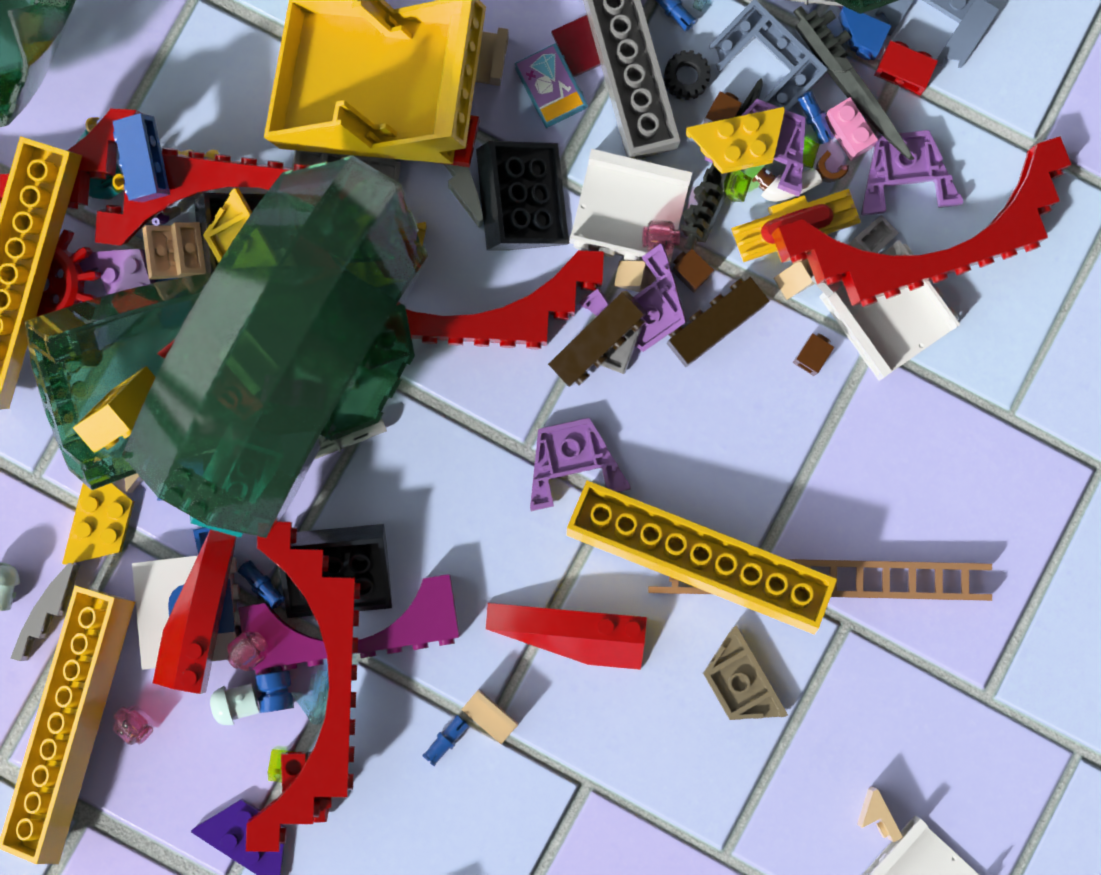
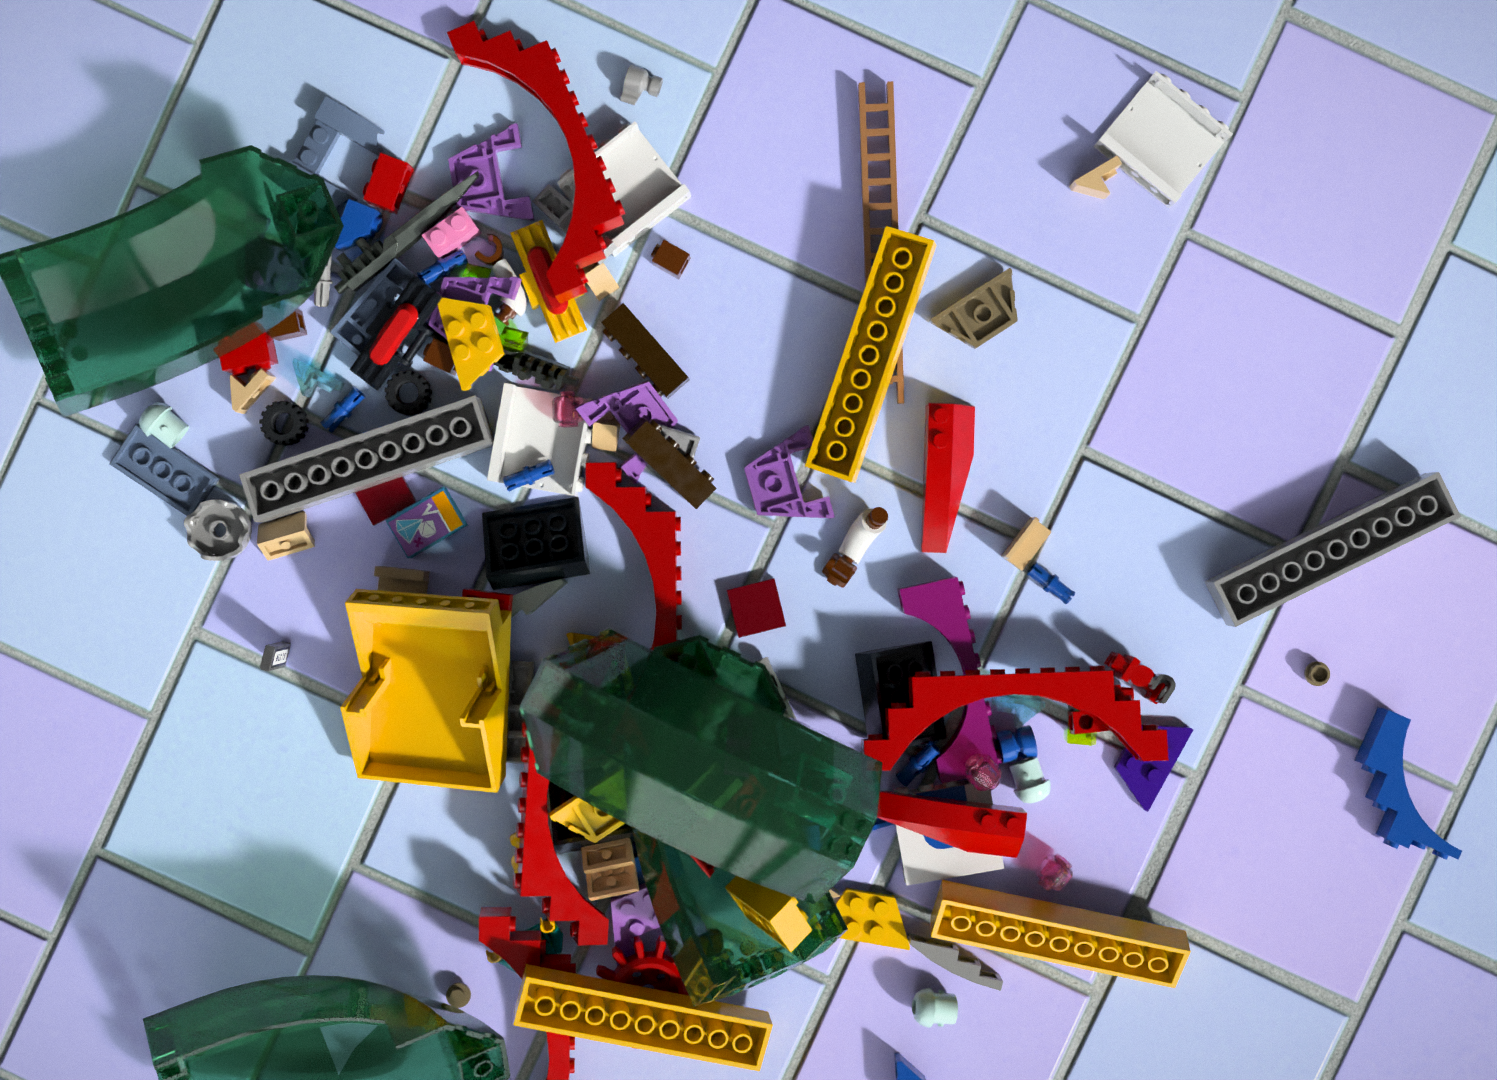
camera: 90 degrees left, 5 degrees up
brick [112,113,170,202] -> none
piece [152,206,181,226] -> none
reddish brown brick [672,249,714,293] -> none
none -> black piece [350,275,443,391]
none -> dark tan plate [446,982,471,1008]
none -> blue pin [503,459,555,492]
none -> light grey piece [620,64,663,106]
none -> dark red tile [727,578,786,638]
none -> piece [822,507,888,588]
none -> red hips [1104,651,1176,704]

